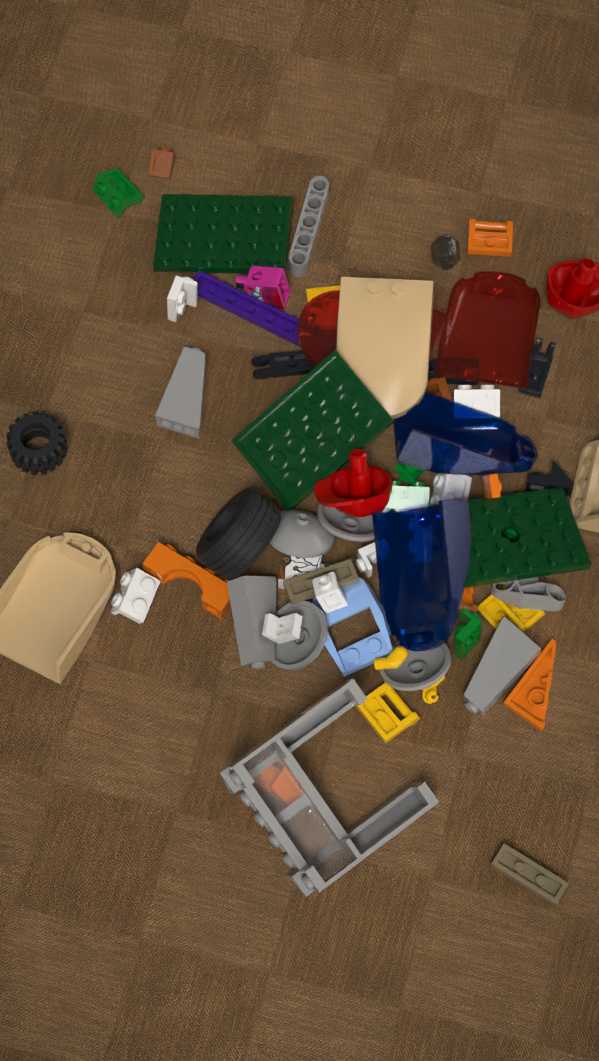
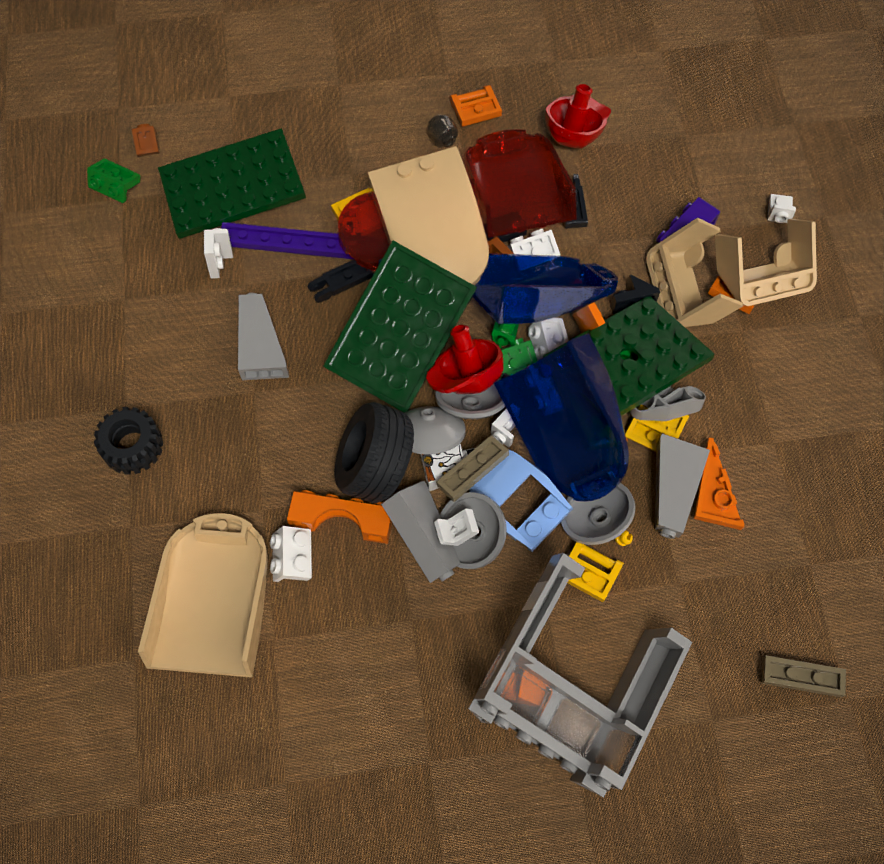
camera: 25 degrees left, 0 degrees up
dark pink torso [236,266,291,310] -> none
light grey beam [289,176,329,277] -> none
white bracket [312,572,348,614] -> none
yellow arm [374,646,408,670] -> none
green bracket [454,608,482,660] -> none

